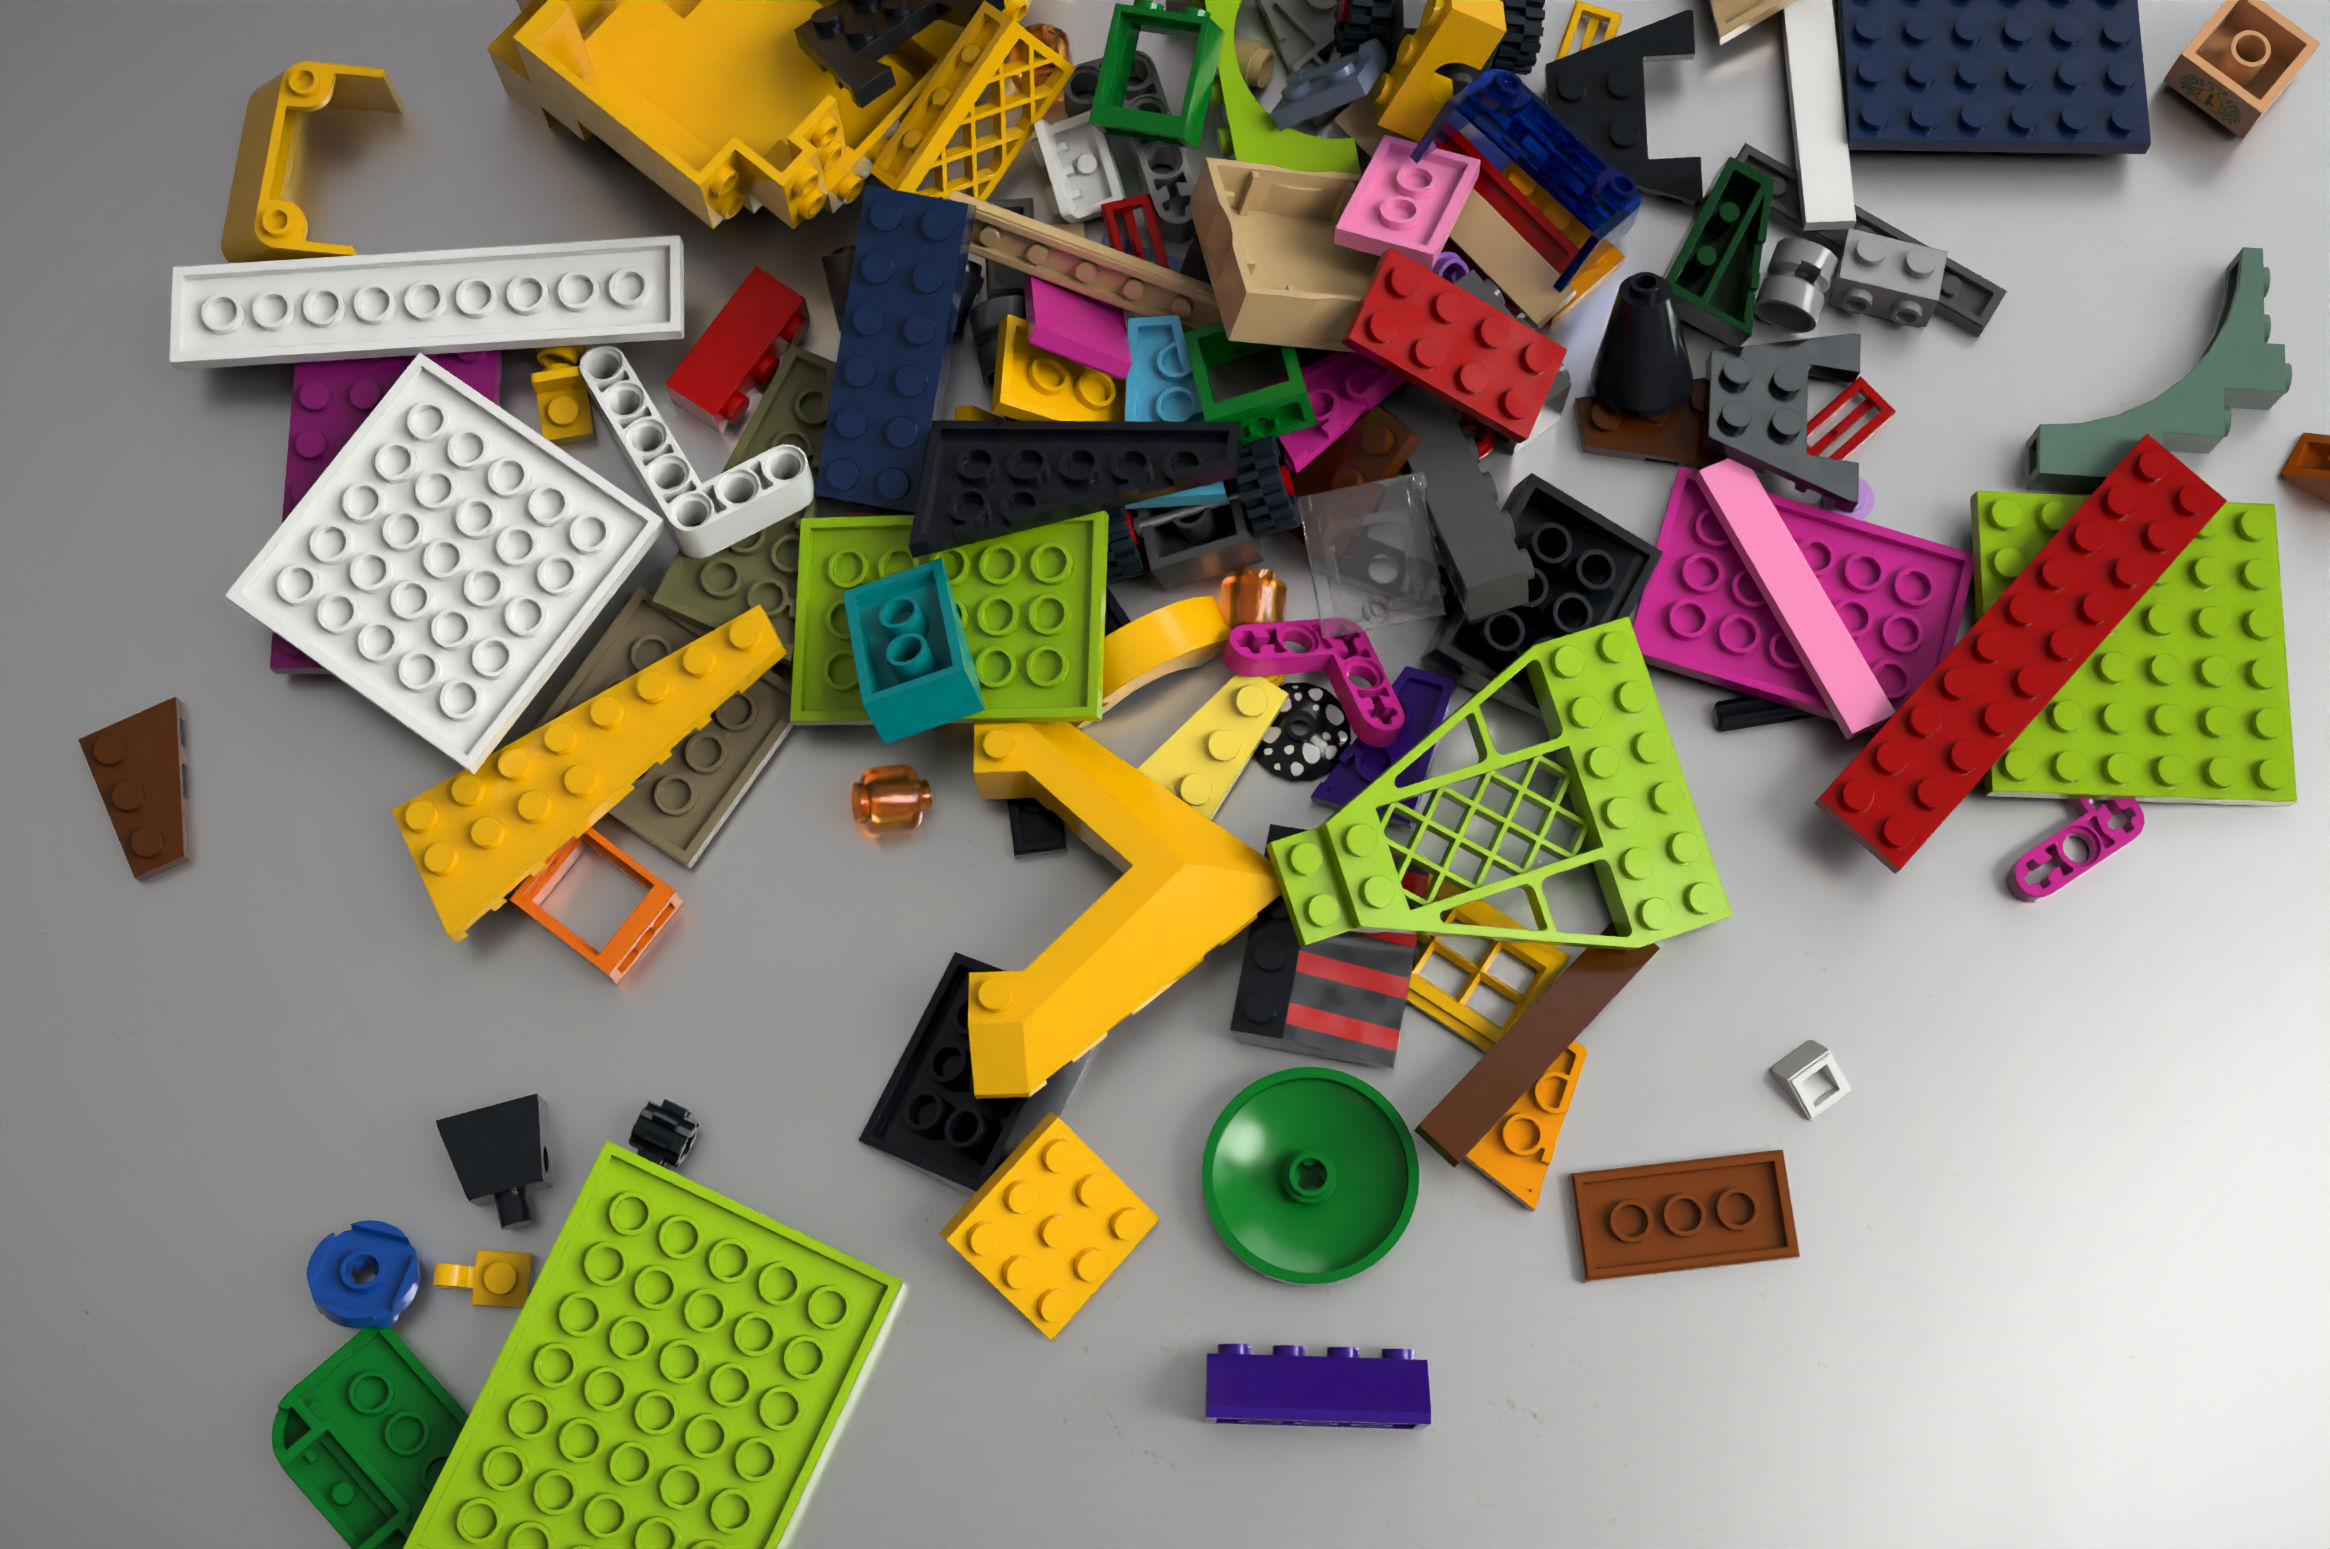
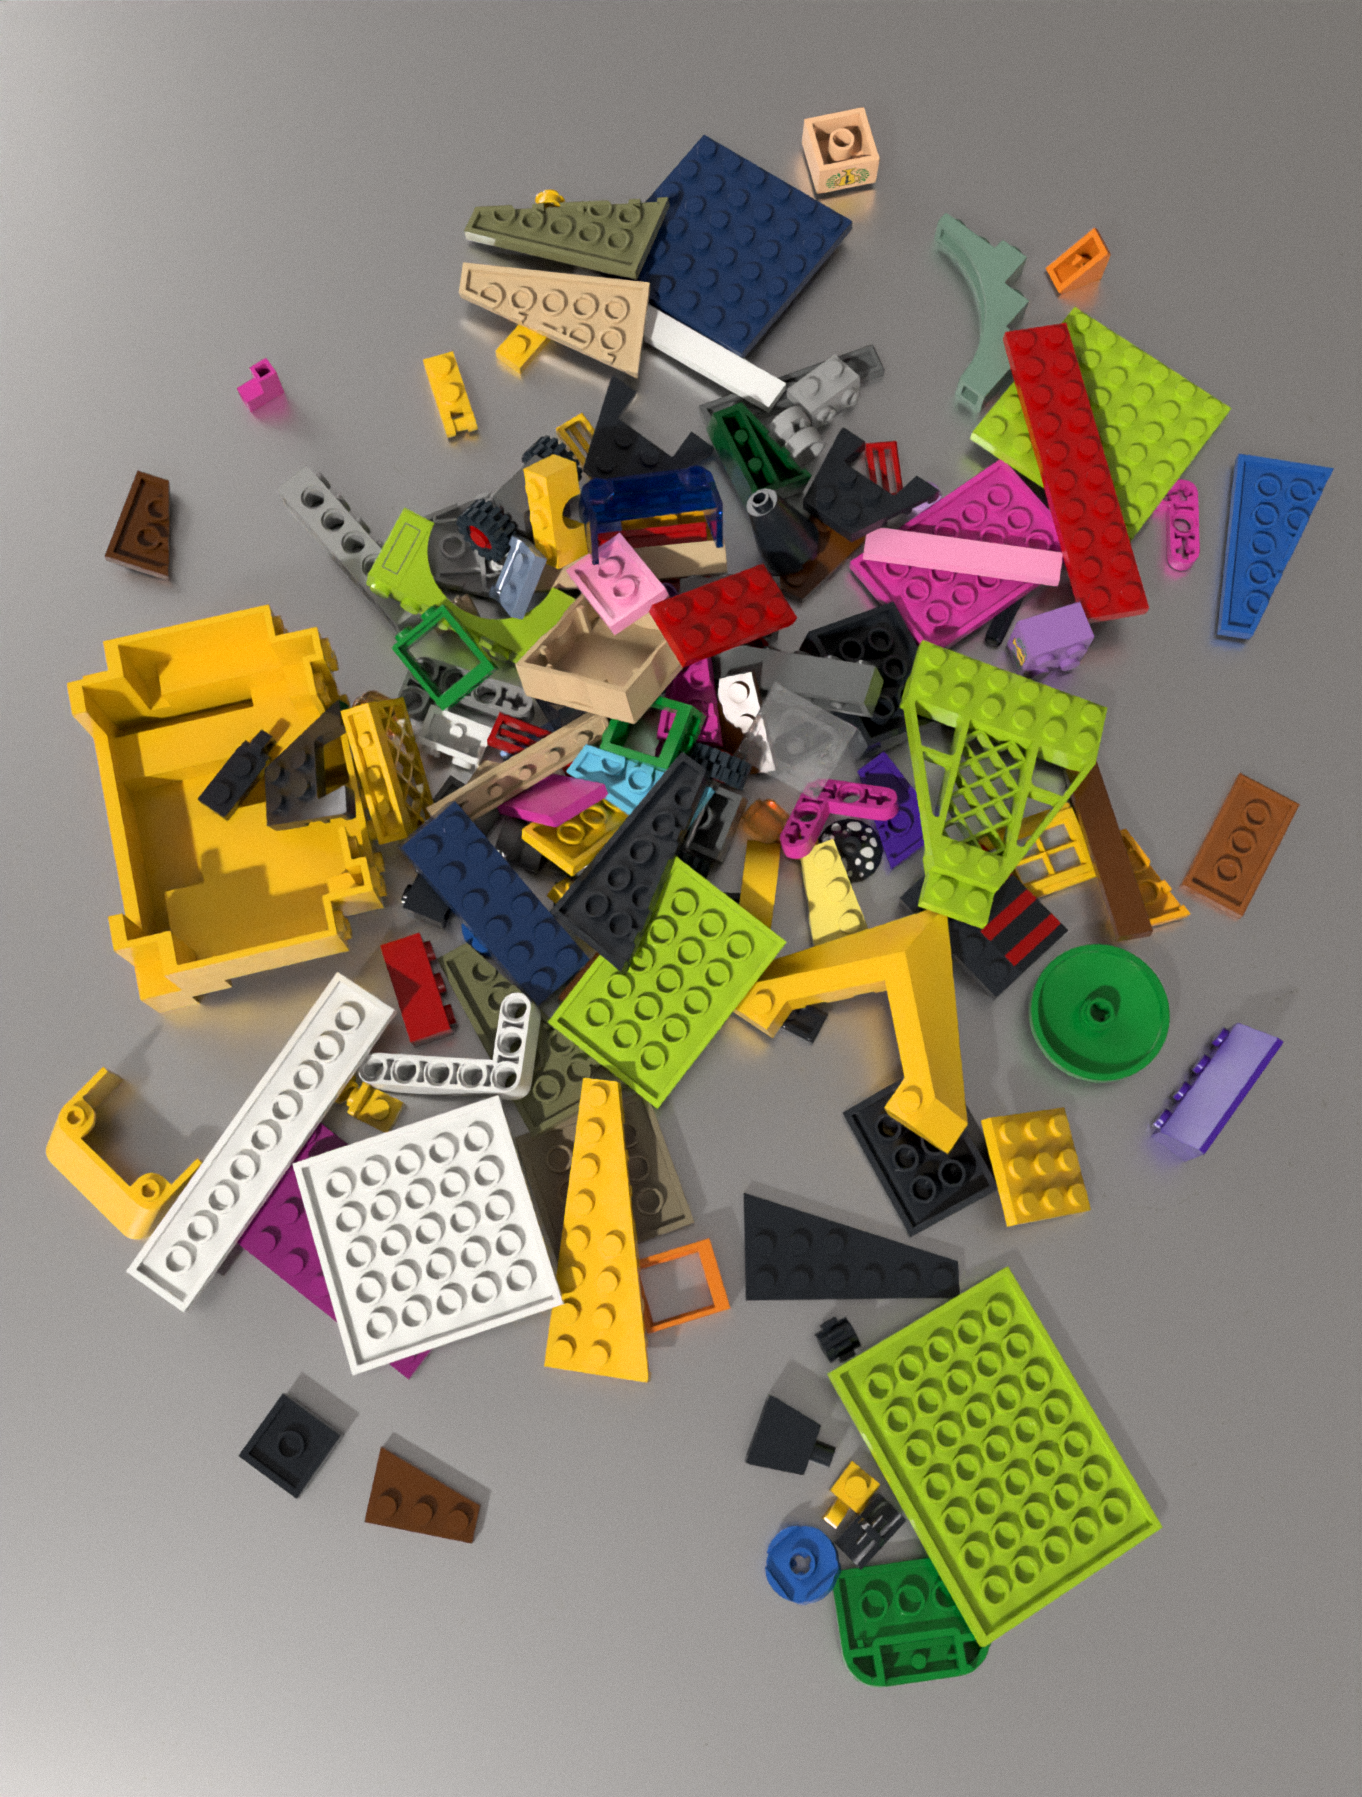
camera: 55 degrees left, 0 degrees up
teal slope [843,558,985,745] -> none
clear orange head [851,764,932,835] -> none
white slope [1771,1040,1852,1121] -> none
none -> black plate [238,1393,343,1499]
none -> black wing [743,1193,960,1301]
none -> black hips [833,1492,907,1570]
none -> medium lavender brick [1006,602,1095,681]
none -> blue wing [1217,454,1334,639]

